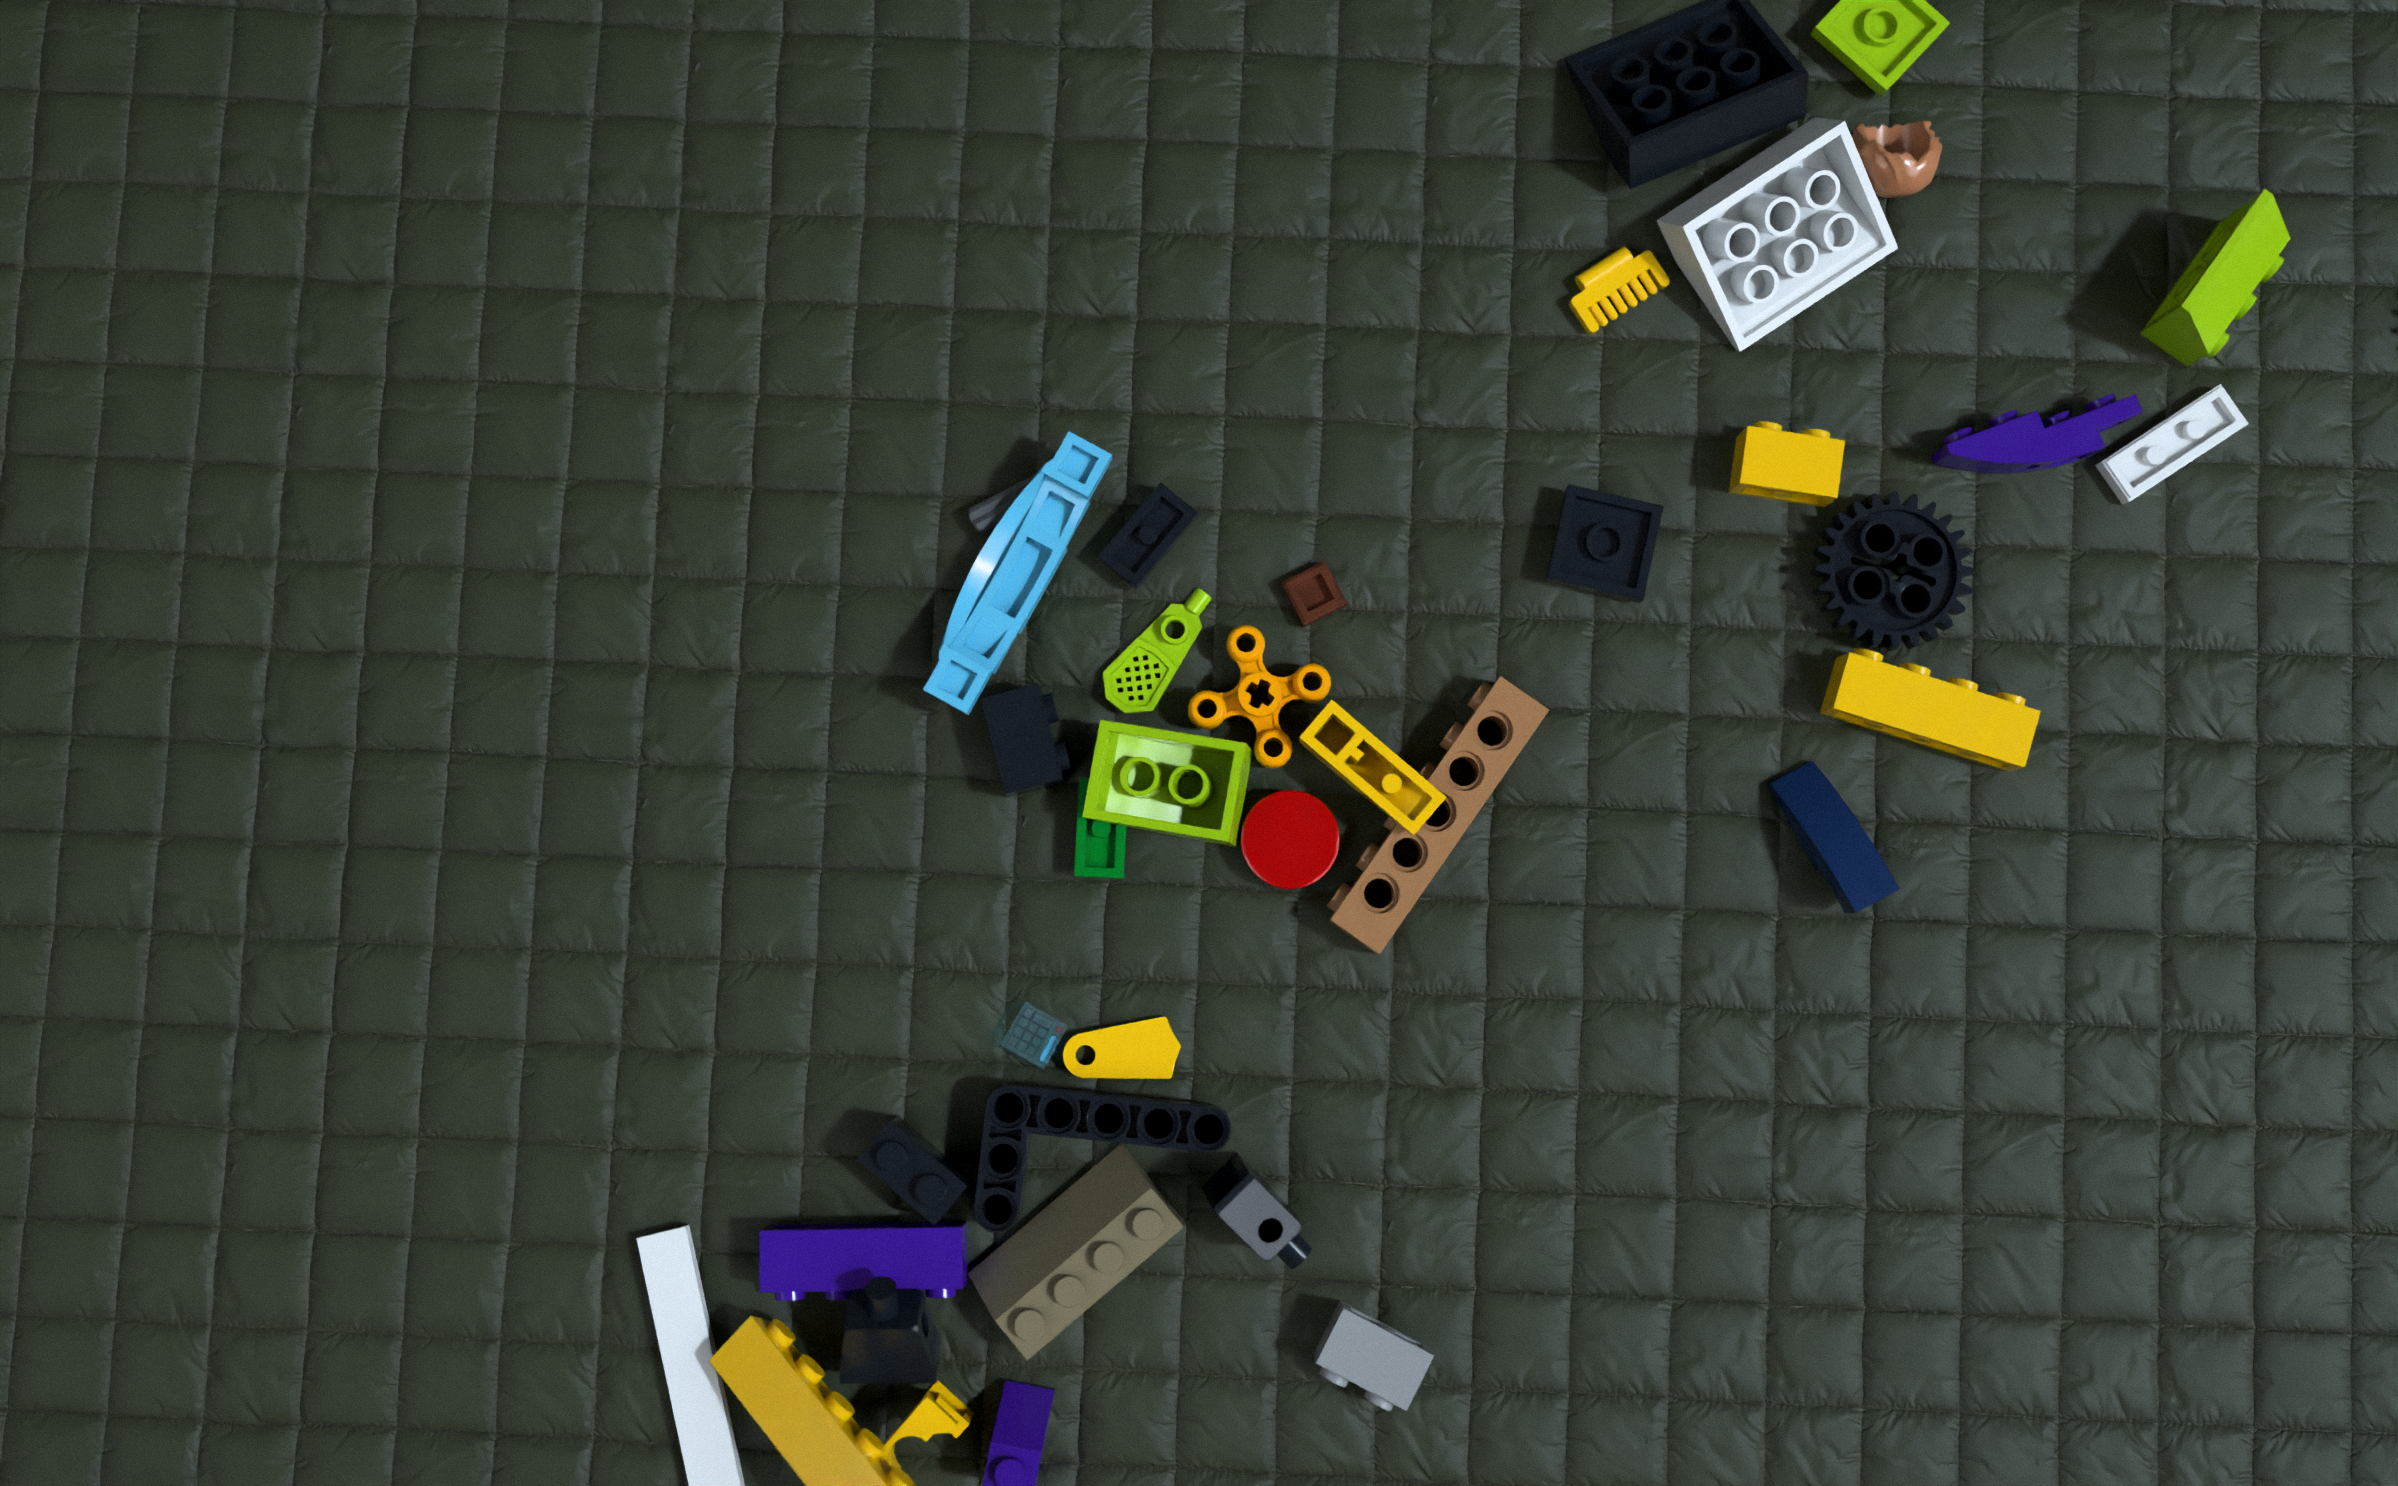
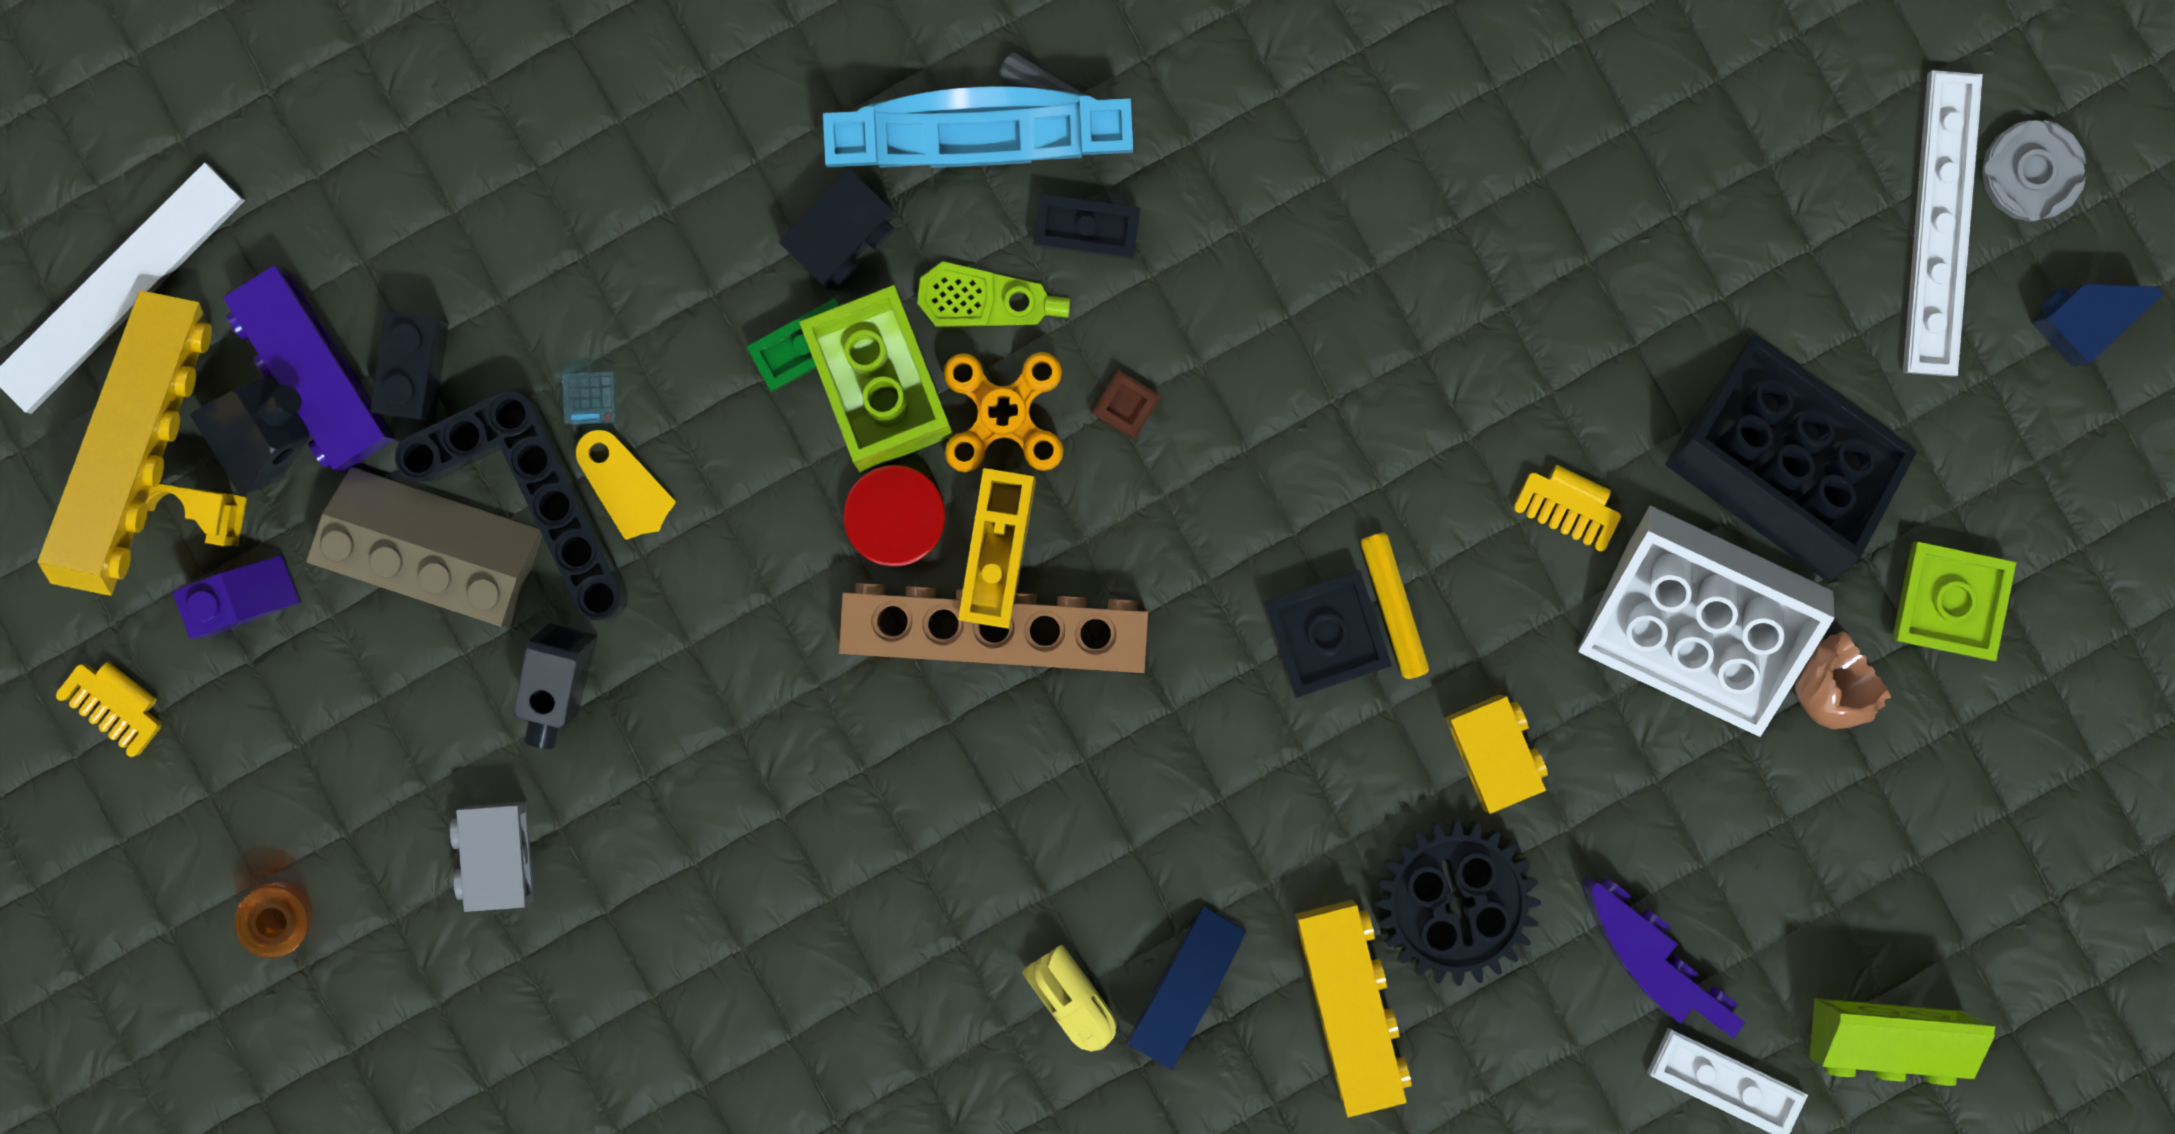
camera: 55 degrees right, 5 degrees up
none -> light yellow arm [1022,945,1117,1052]
none -> yellow axle [1361,533,1429,679]

